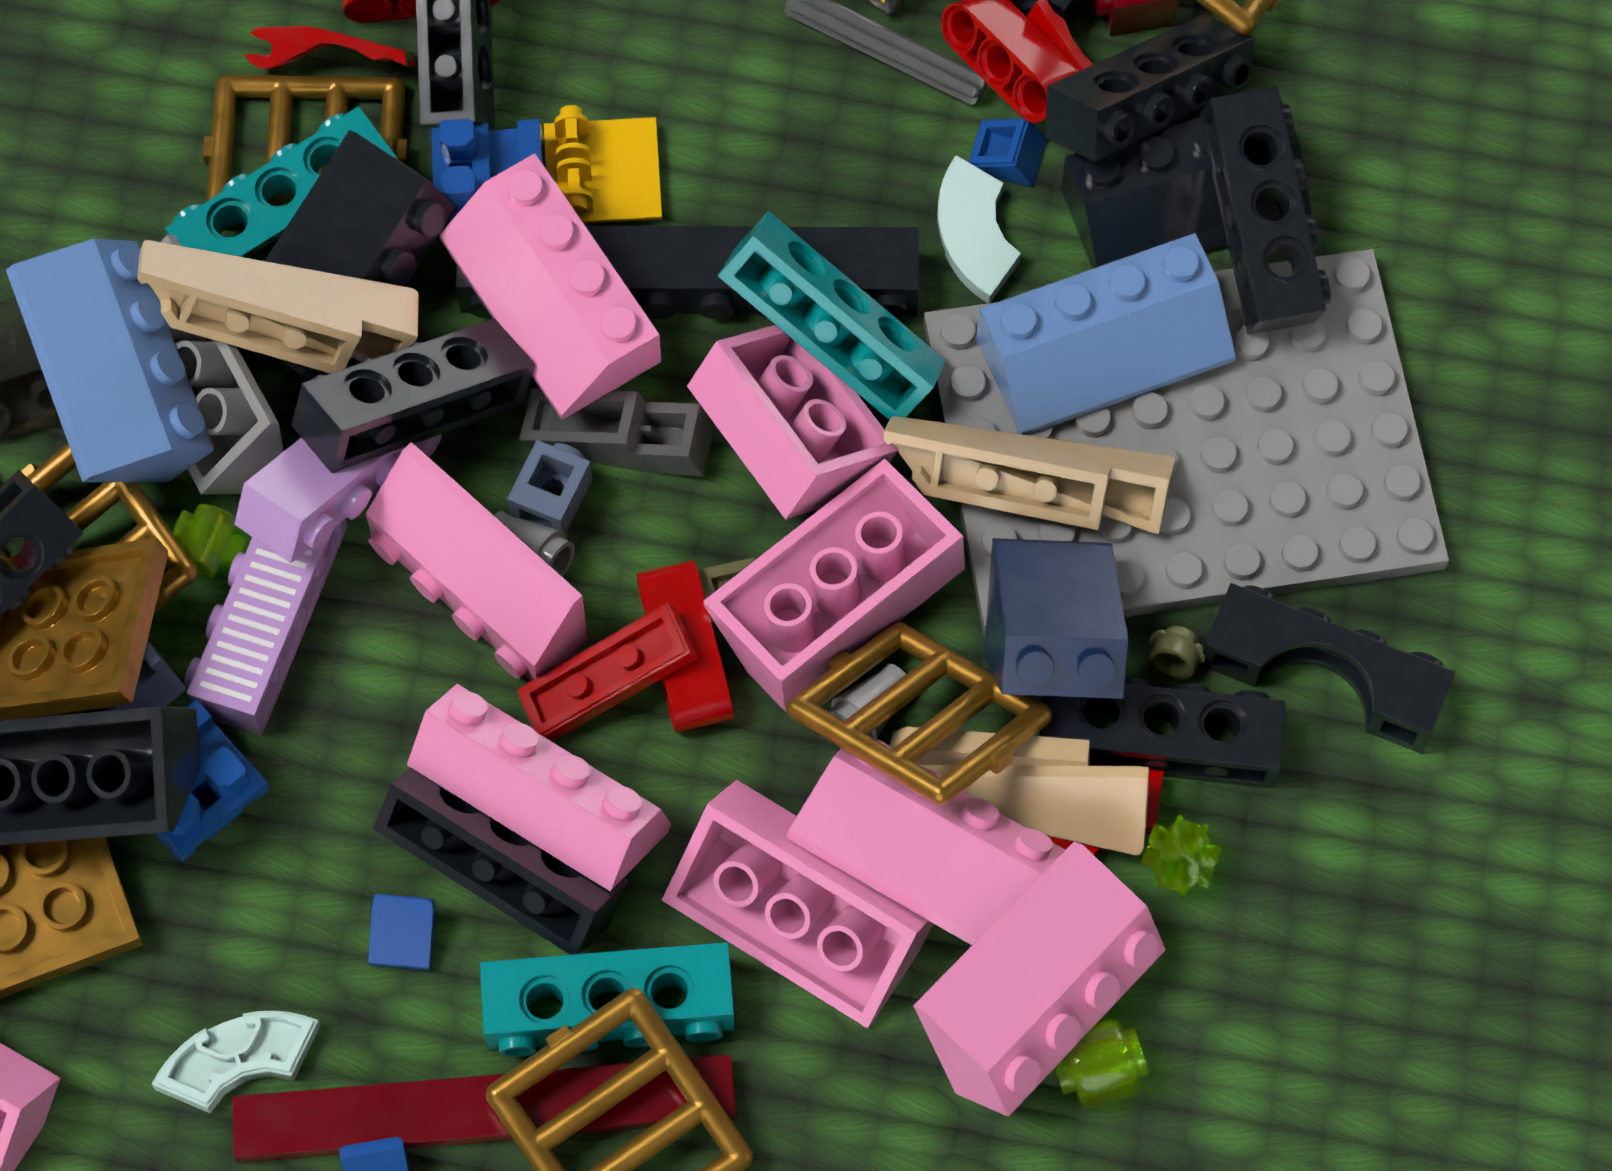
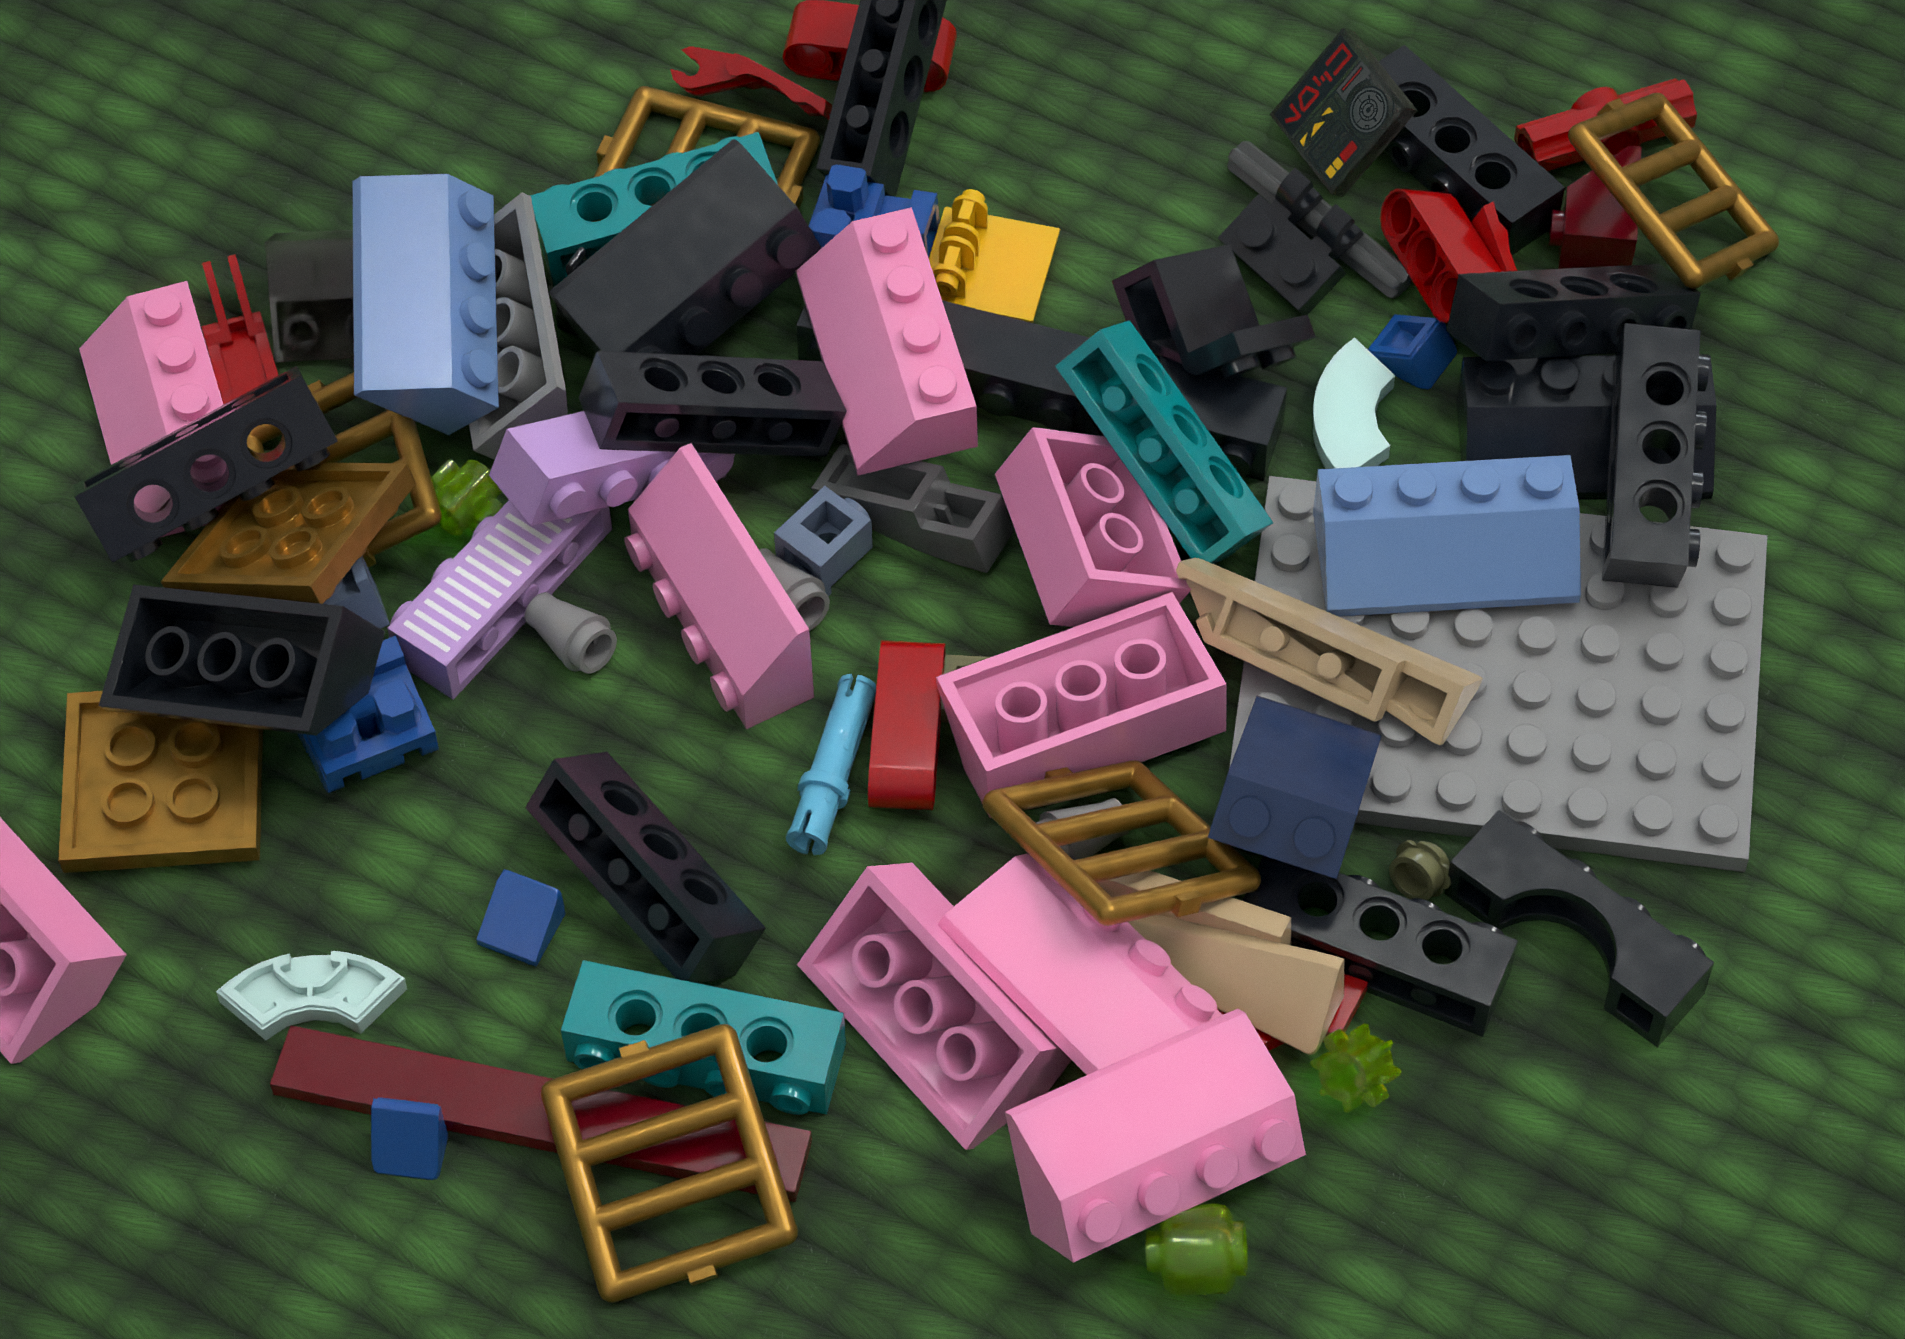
camera: 20 degrees right, 10 degrees down
tan wedge [137,240,419,373] -> none
bright pink slope [407,684,671,891] -> none
red tile [517,602,698,742] -> none
none -> light grey cone [525,592,617,674]
none -> medium azure pin [786,674,876,855]
none -> black piece [1112,244,1316,379]
none -> black plate [1218,168,1364,316]

